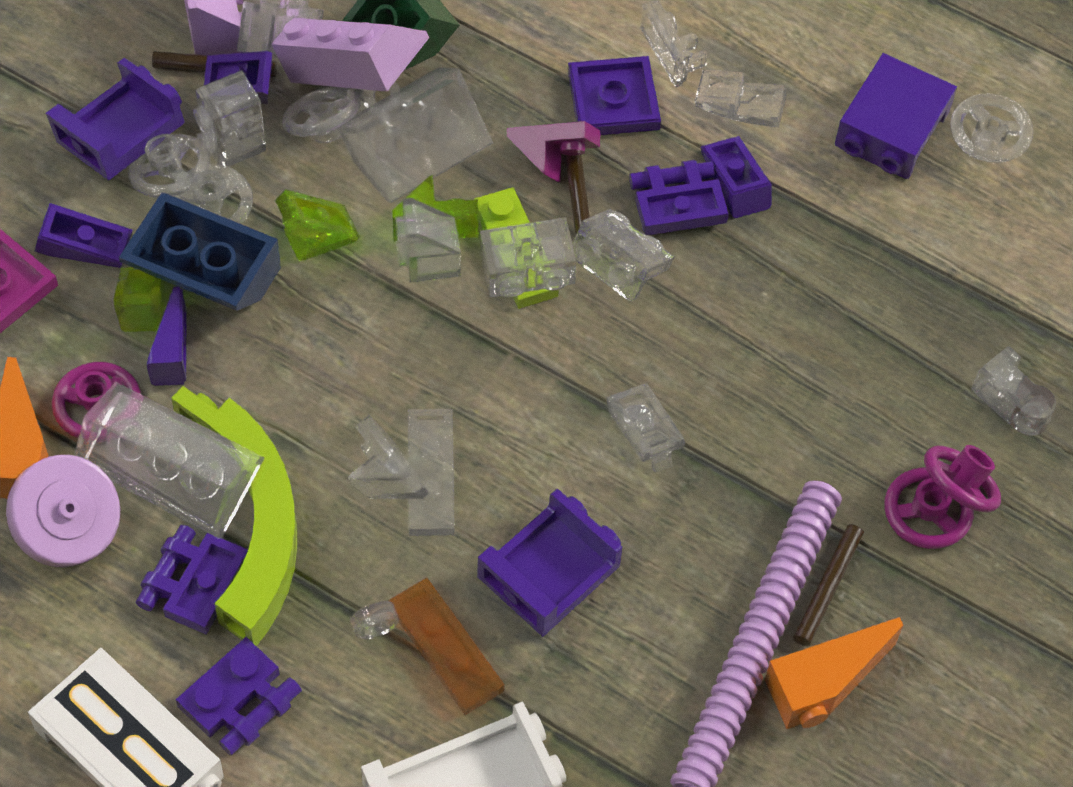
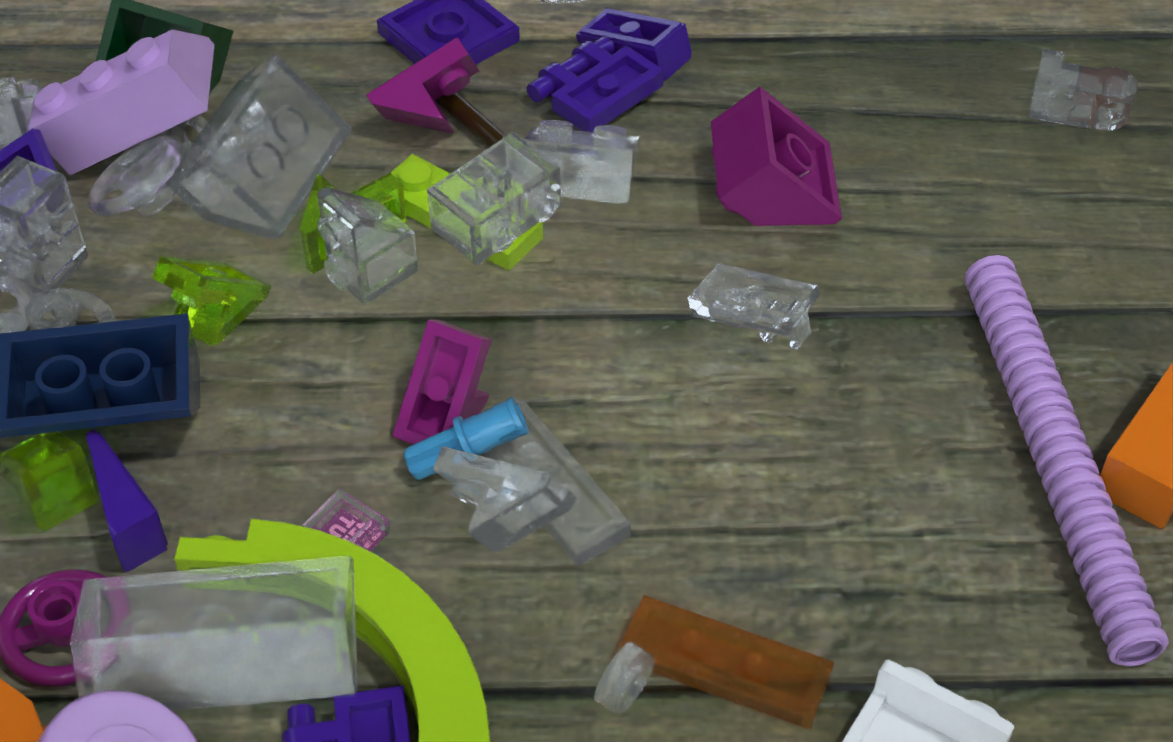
camera: 30 degrees left, 10 degrees down
dark purple panel [477,489,622,637] -> none
dark brown bar [793,524,864,647] -> none
magenta piece [884,467,974,549] -> none
magenta piece [924,445,1001,513] -> none
none -> clear tile [301,488,390,552]
none -> magenta slope [392,319,492,445]
none -> dark azure axle [403,397,529,480]
none -> magenta slope [710,86,842,226]

